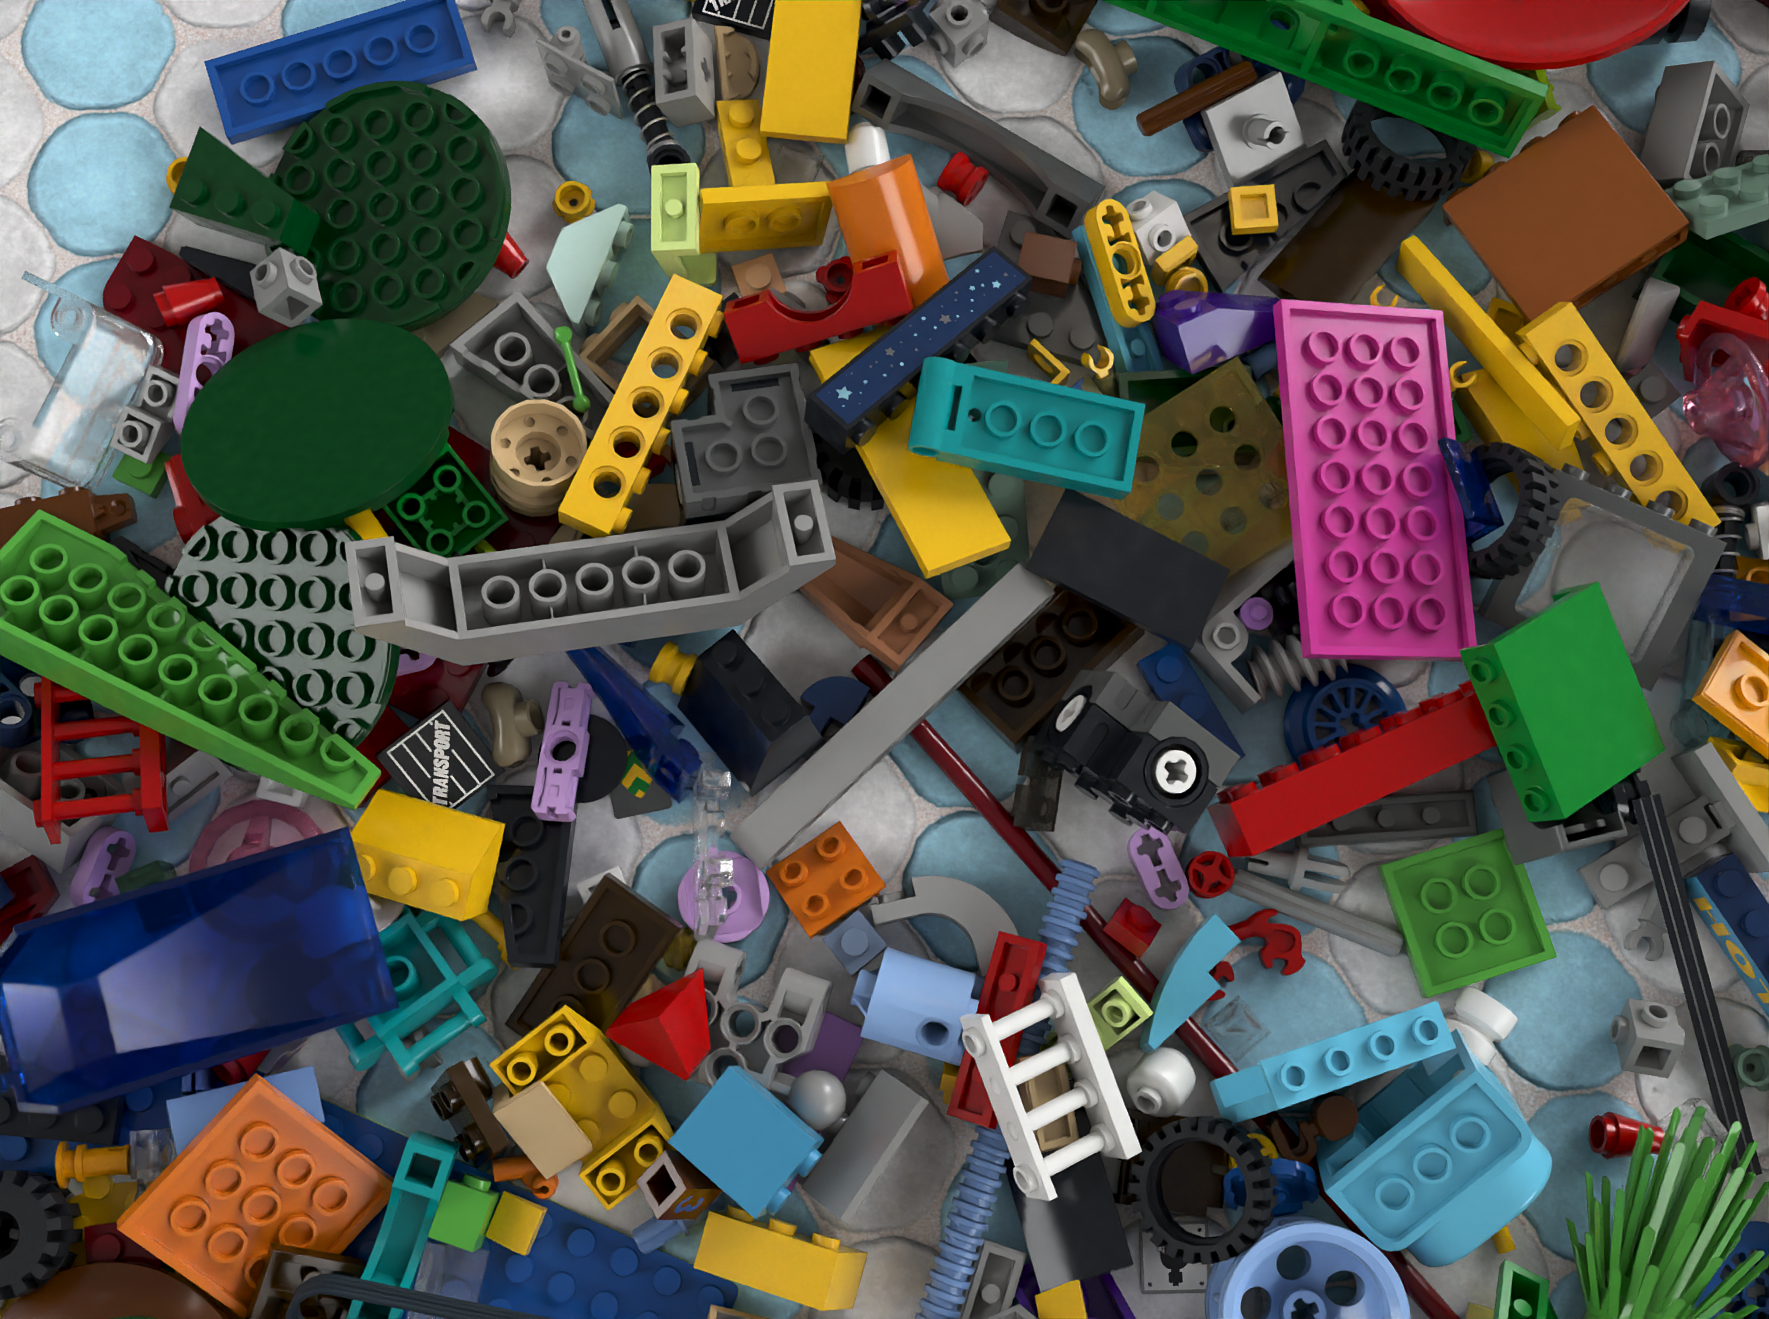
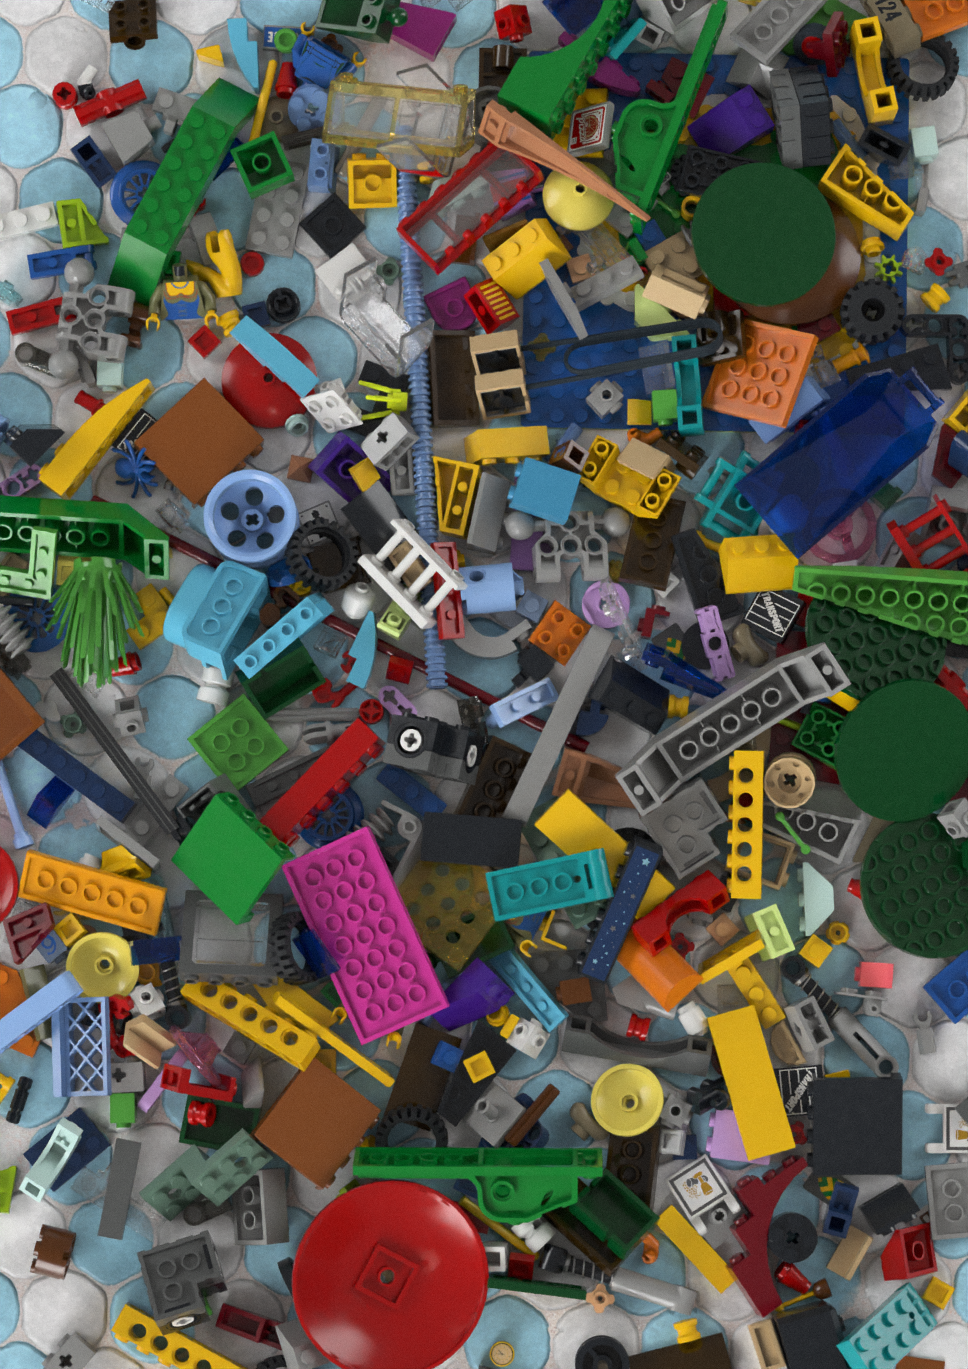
camera: 165 degrees right, 5 degrees up
lavender beam [69,826,136,914] -> none
red slope [605,967,711,1081] -> none
yellow beam [1084,199,1156,328] -> none
medium lavender piece [1233,597,1273,631] -> none
none -> yellow plate [126,583,169,651]
none -> dark green piece [234,637,326,720]
none -> blue plate [430,1040,464,1073]
none -> yellow wedge [433,456,484,540]
none -> light blue piece [485,677,559,729]
none -> black brick [511,644,555,688]
none -> light grey brick [586,379,624,419]
none -> light yellow dish [591,1064,664,1137]
none -> dark red bracket [637,605,670,640]
none -> yellow brick [797,934,833,968]
none -> coral slope [854,962,894,989]

